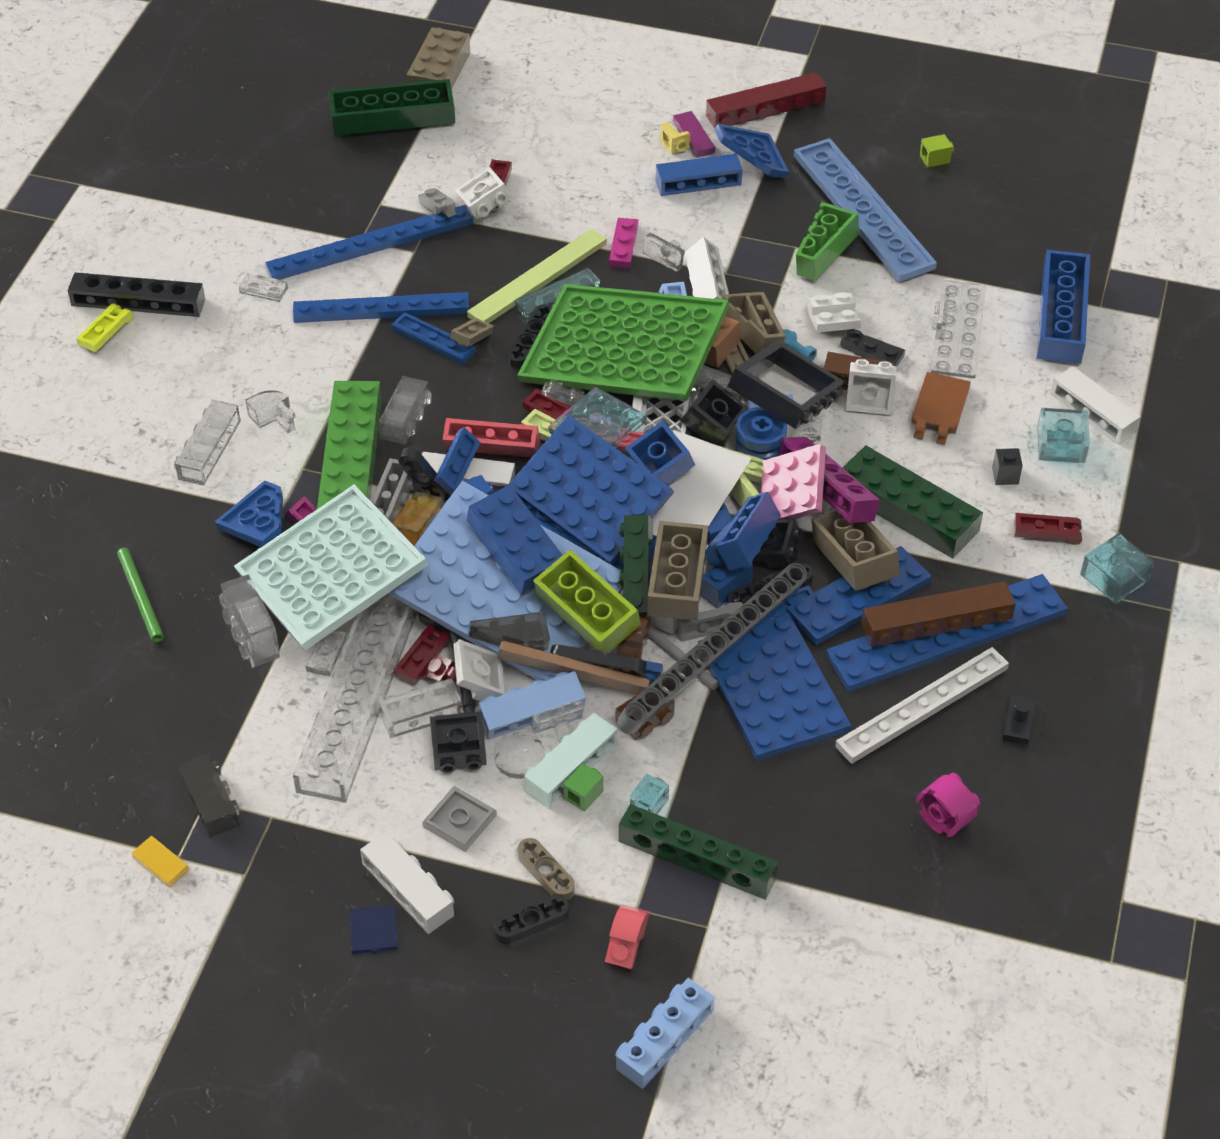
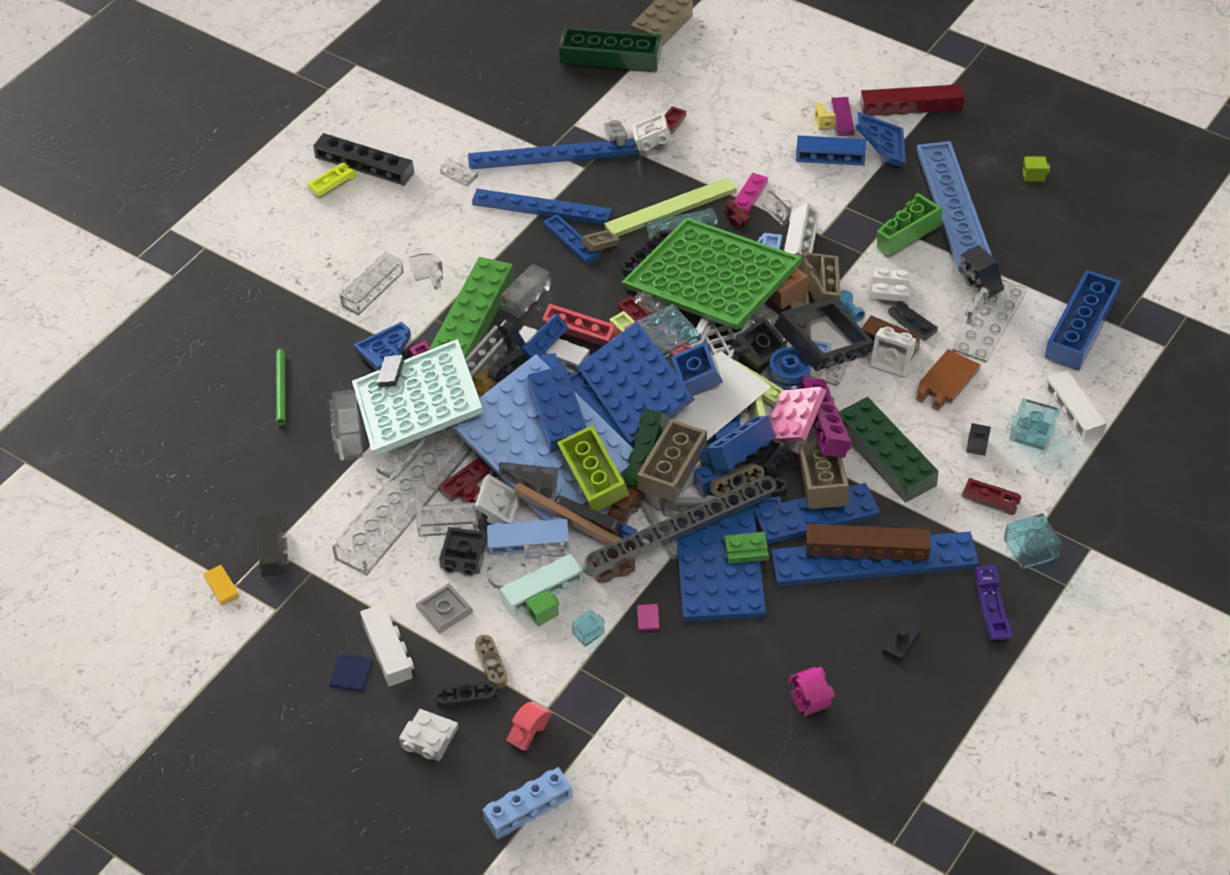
camera: 20 degrees right, 0 degrees up
dark green brick [619,804,778,900] -> none
white plate [835,647,1009,764] -> none
none -> tile [377,355,405,387]
none -> white plate [399,709,458,761]
none -> black beam [487,349,527,383]
none -> dark pink slope [637,604,659,631]
none -> dark tan beam [710,463,764,497]
none -> dark red plate [724,199,750,229]
none -> bright green plate [724,532,769,564]
none -> black brick [960,245,1004,300]
none -> dark purple slope [975,565,1013,640]

